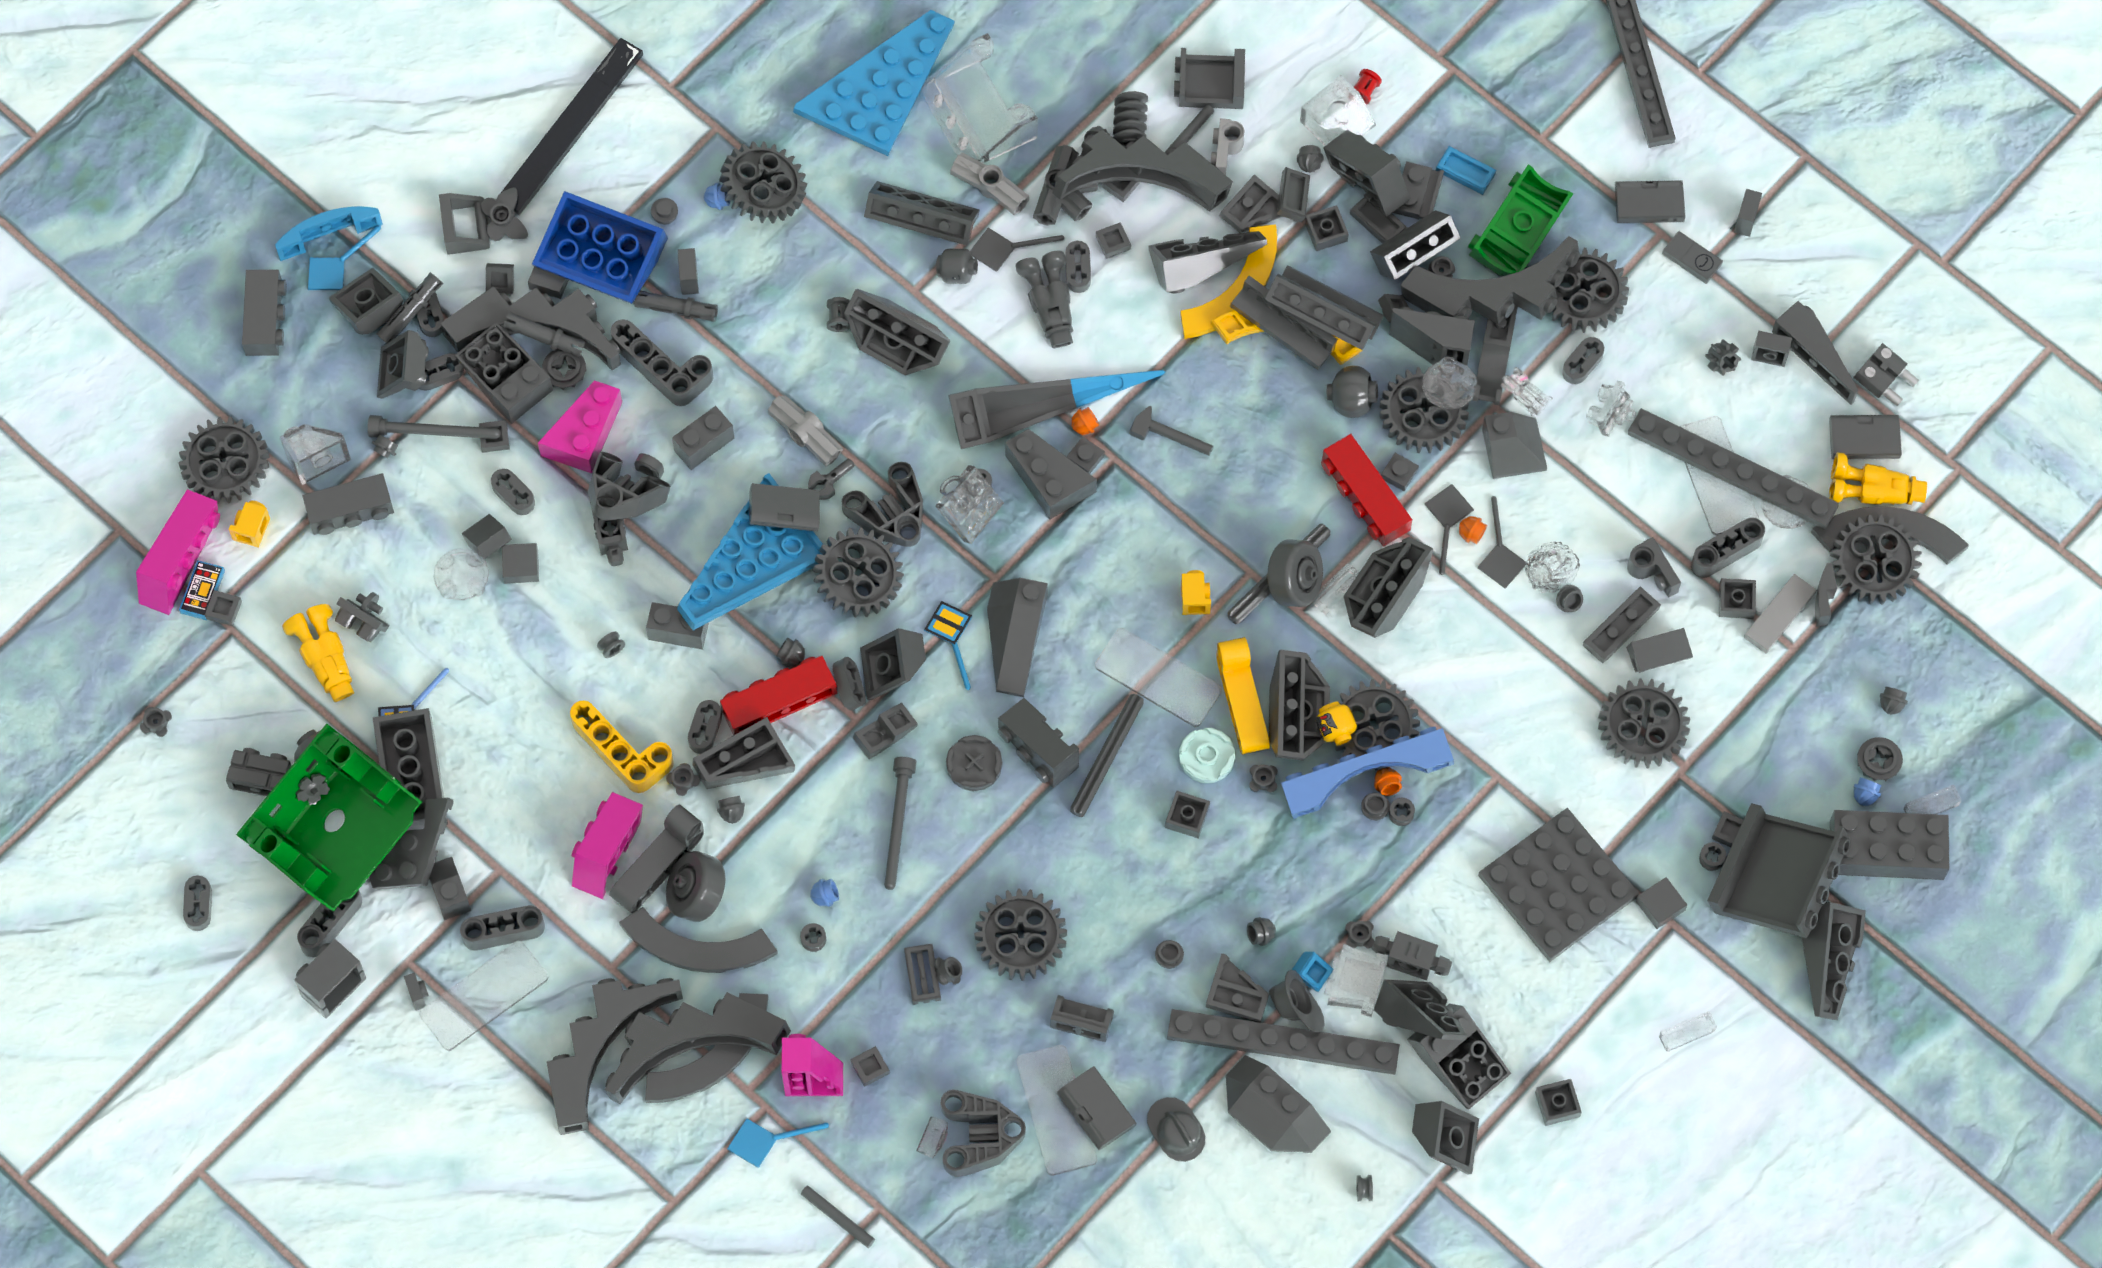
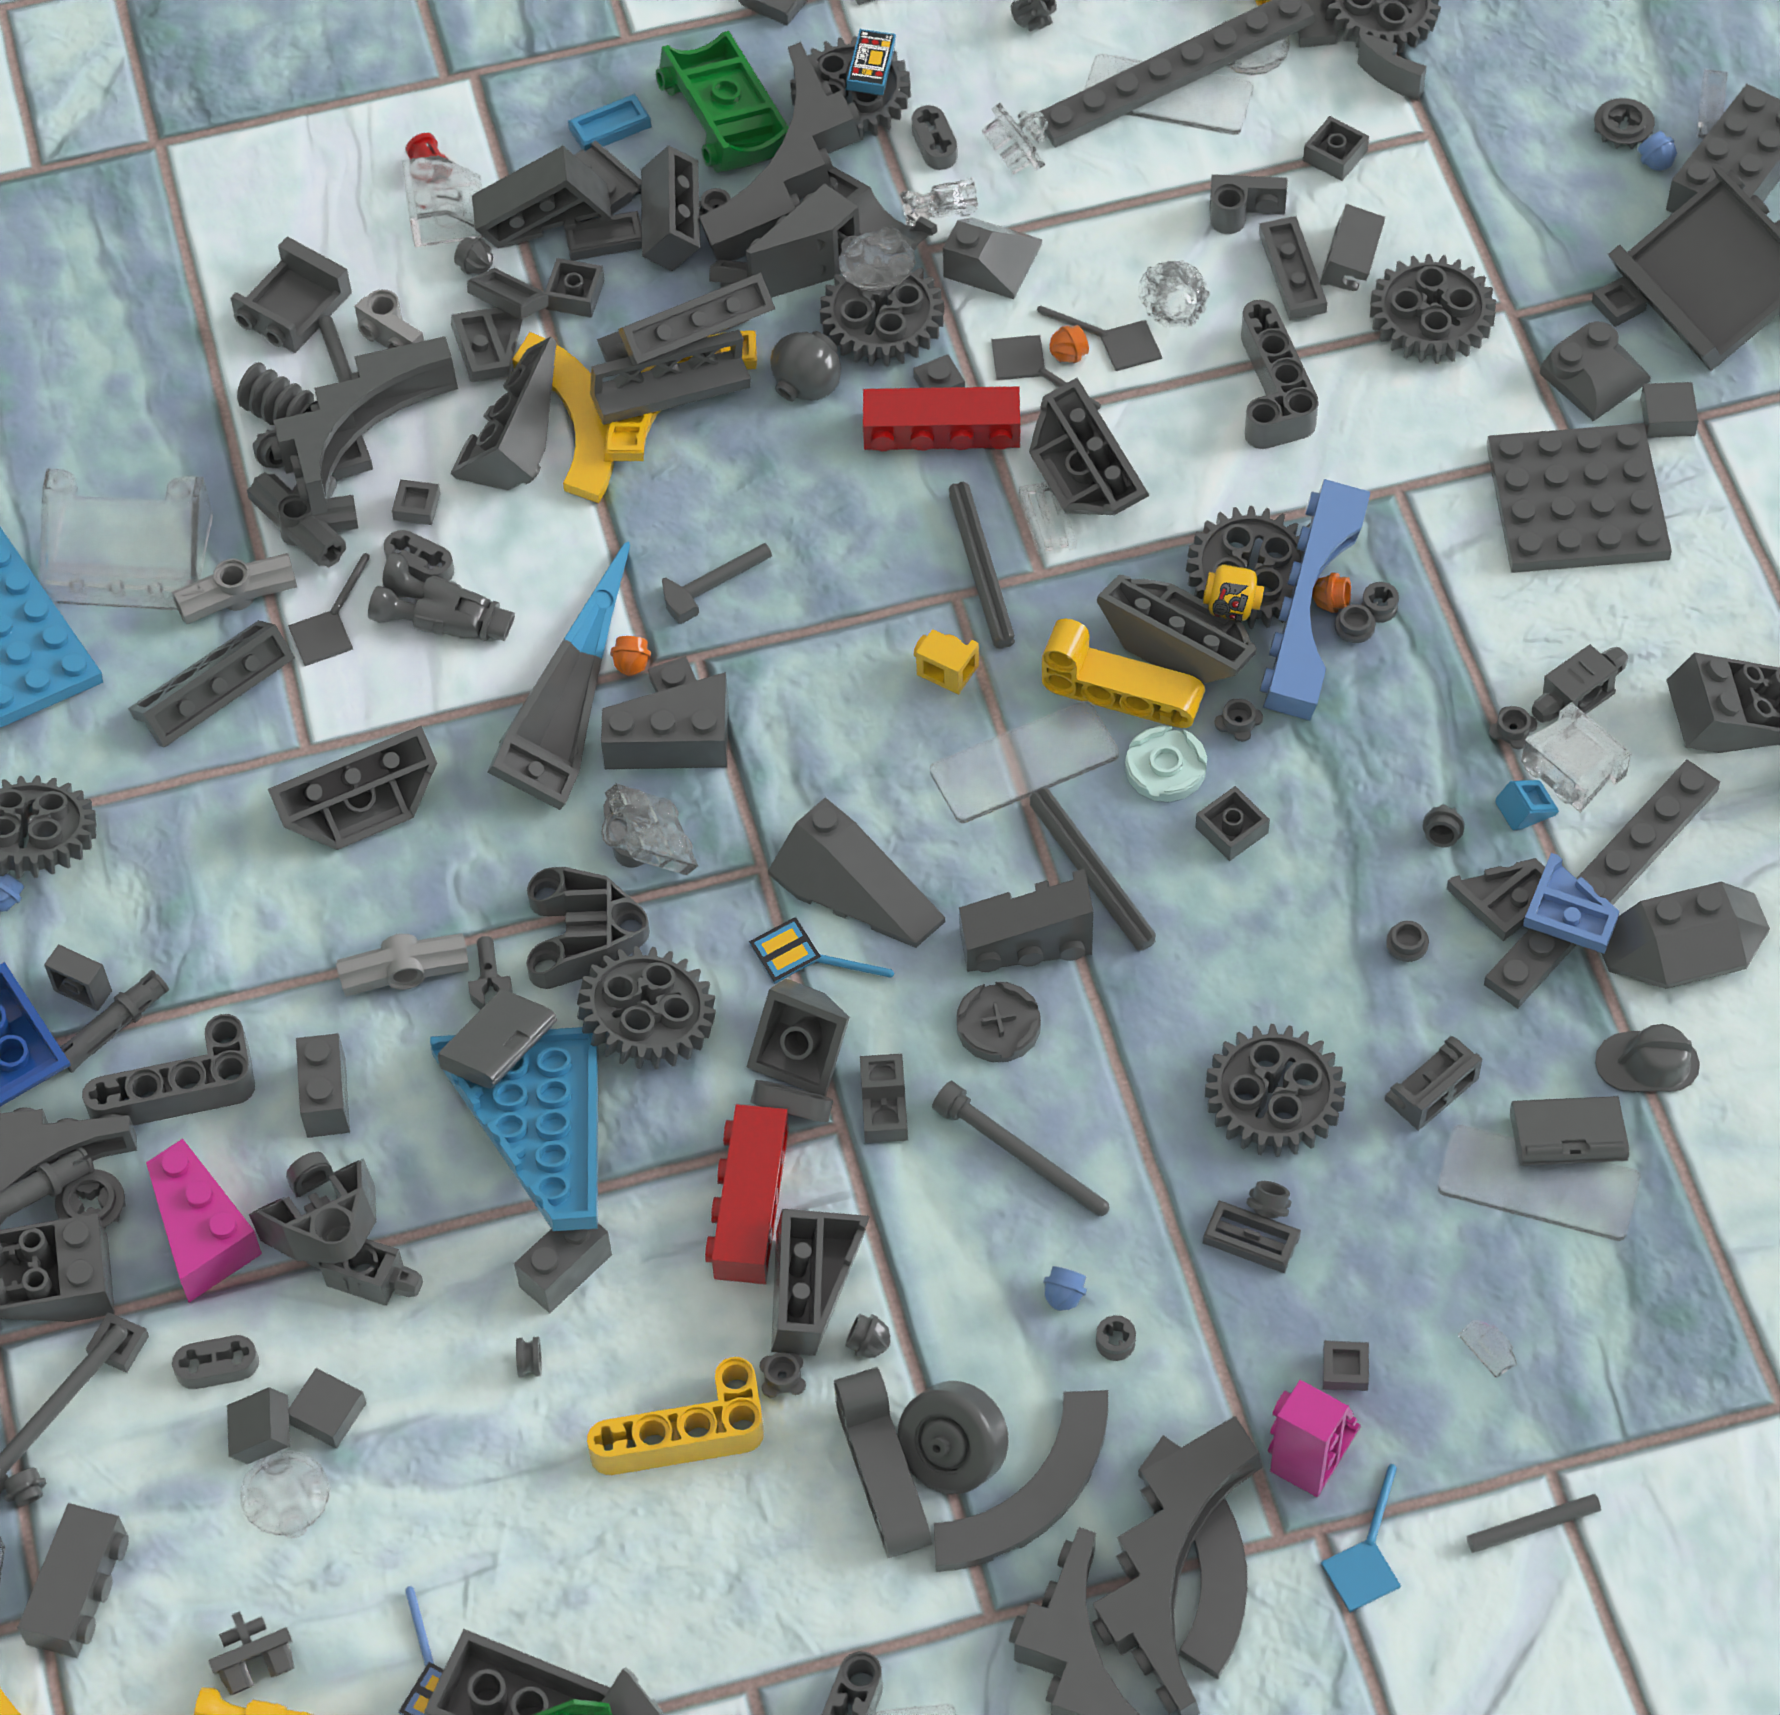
camera: 55 degrees left, 10 degrees down
dark pink wedge [571,792,643,899] -> none
dark grey beam [688,700,722,754] -> none
dark grey plate [776,637,805,666] -> none
dark grey bush [827,297,850,332] -> none
dark grey head [936,249,978,284] -> none
dark grey connector [940,1090,1026,1177] -> none
dark grey wheel [1267,539,1323,607] -> none
dark grey piece [1269,969,1325,1033] -> none
dark grey wedge [1374,979,1467,1040] -> none
dark grey plate [1556,585,1583,612] -> none
dark grey beam [1691,517,1765,578] -> none
dark grey bush [1699,842,1726,871] -> none
light grey tile [1744,574,1817,654] -> none
dark grey plate [1880,687,1908,715] -> none
none -> tile [846,29,896,95]
none -> dark grey beam [1241,299,1319,449]
none -> medium blue wing [1523,853,1620,954]
none -> dark grey slope [1539,321,1651,421]

